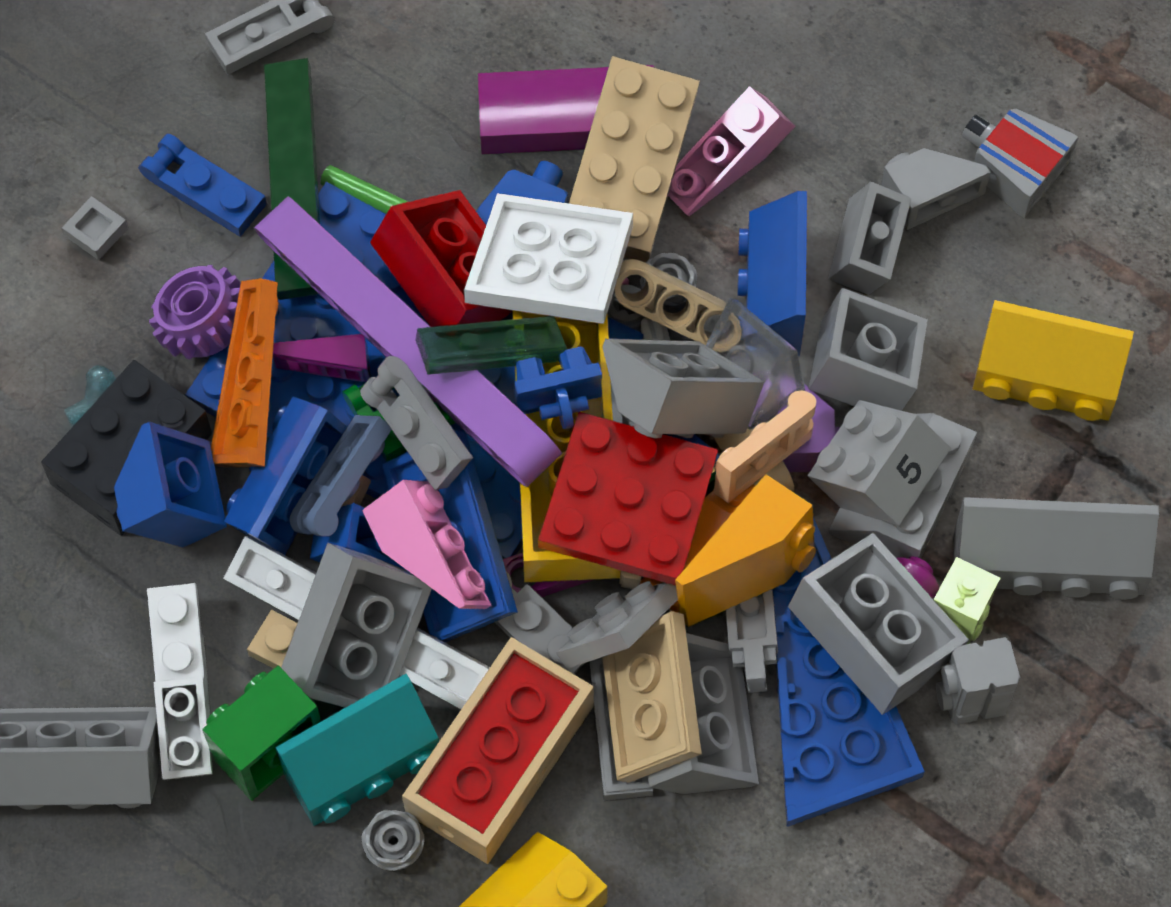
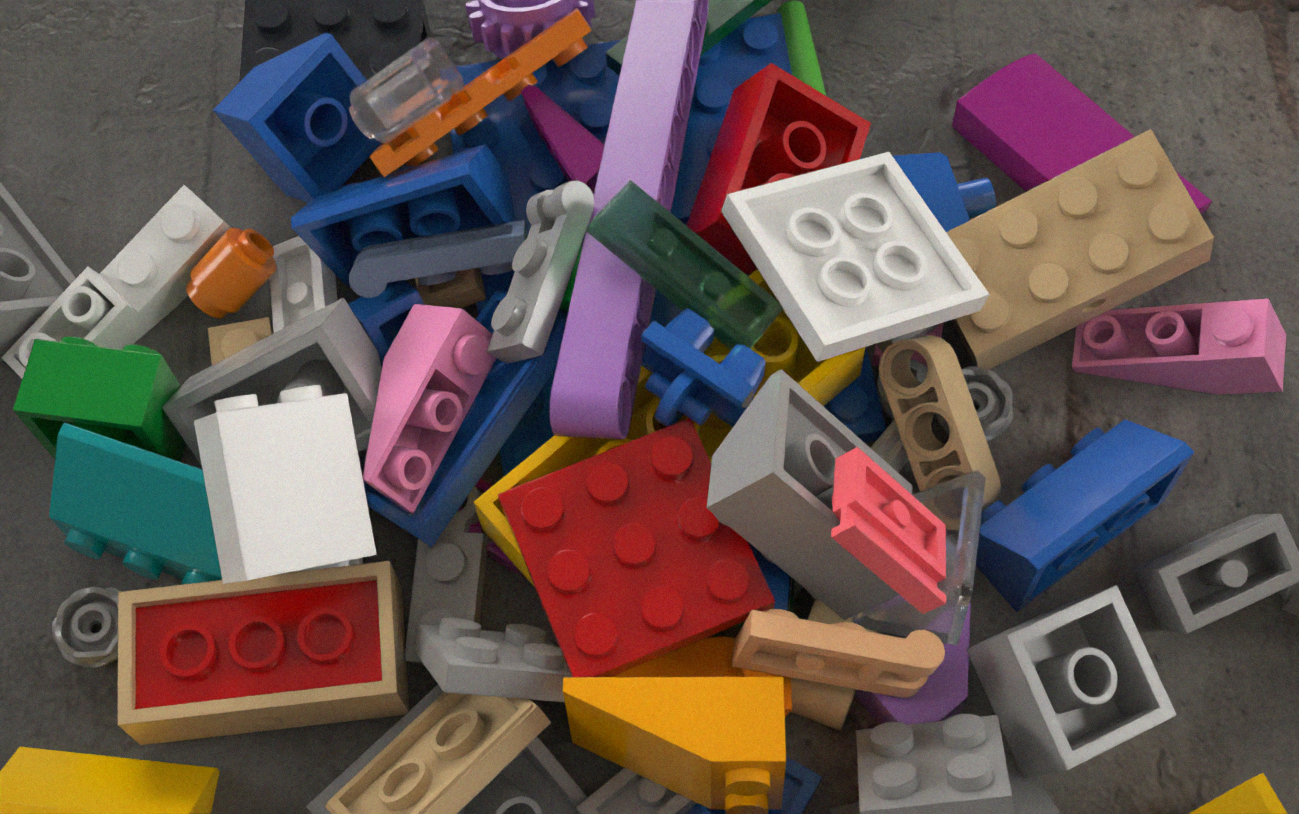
camera: 55 degrees right, 0 degrees up
none -> orange brick [186,228,277,319]
none -> white brick [194,385,377,584]
none -> clear brick [349,38,464,143]
none -> coral plate [831,447,946,614]

